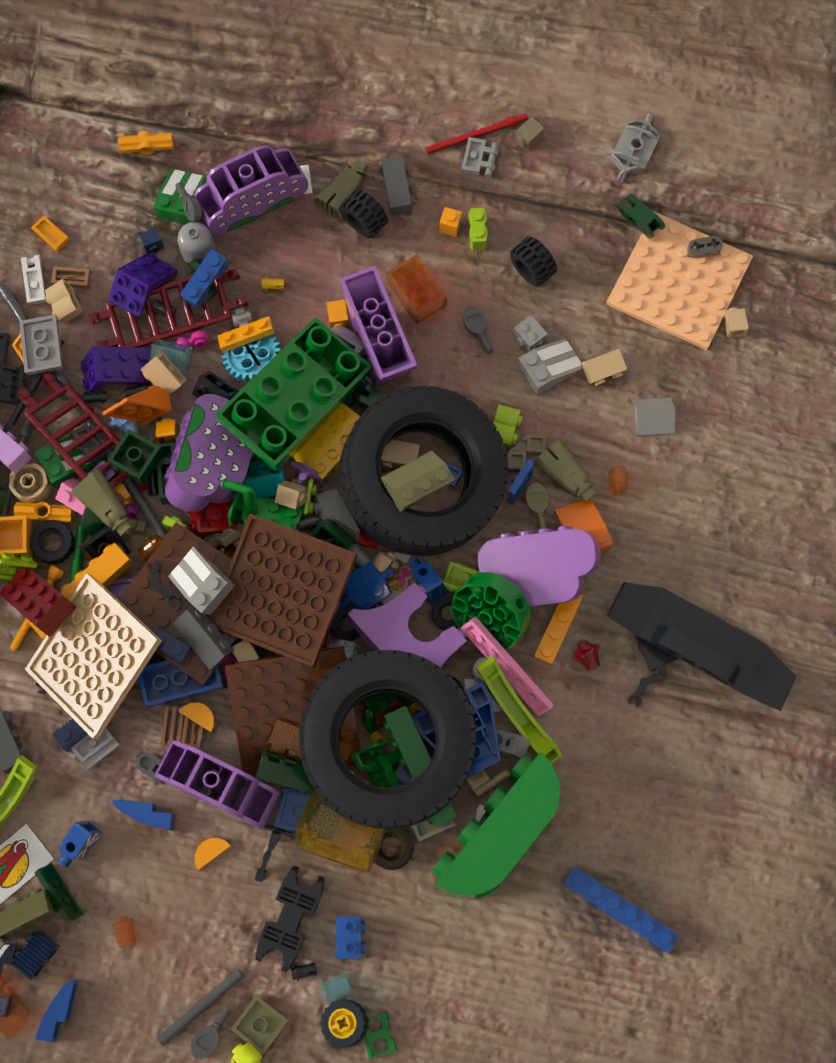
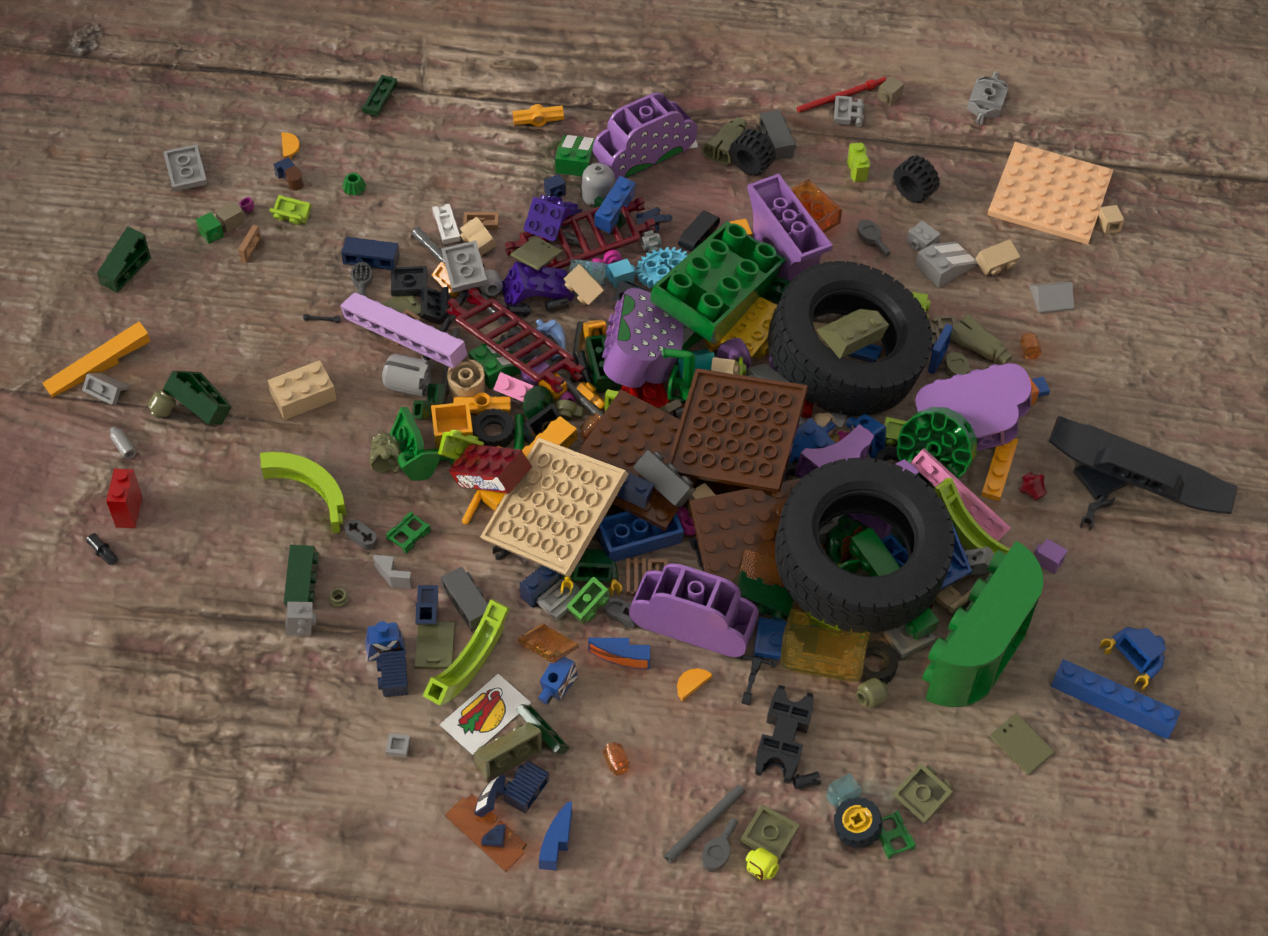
camera: 10 degrees left, 20 degrees down
light orange tile [31,216,70,252] -> none
olive piece [71,469,133,536] -> none
orange slope [103,386,172,424] -> none
dark green brick [107,429,165,486] -> none
black piece [147,560,181,607] -> none
light grey slope [168,546,236,615] -> none
dark grey piece [175,182,203,222] -> none
light orange tile [178,702,215,733] -> none
light orange plate [218,316,274,353] -> none
yellow pin [262,276,284,291] -> none
blue brick [336,916,366,959] -> none
light orange brick [439,207,462,237] -> none
dark green piece [617,194,666,239] -> none
dark grey beam [687,236,723,258] -> none
none -> light grey head [479,269,503,296]
none -> olive container [511,236,562,271]
none -> clear orange windscreen [518,623,579,663]
none -> dark green torso [560,548,622,596]
none -> bright green brick [566,577,610,625]
none -> light orange plate [576,382,605,409]
none -> medium azure brick [607,259,636,289]
none -> dark blue rock [636,207,673,233]
none -> black beam [678,210,720,252]
none -> olive head [856,678,888,708]
none -> olive plate [892,763,955,824]
none -> olive container [990,713,1055,775]
none -> blue tile [1031,377,1050,397]
none -> medium lavender brick [1034,539,1068,574]
none -> blue torso [1100,627,1166,691]

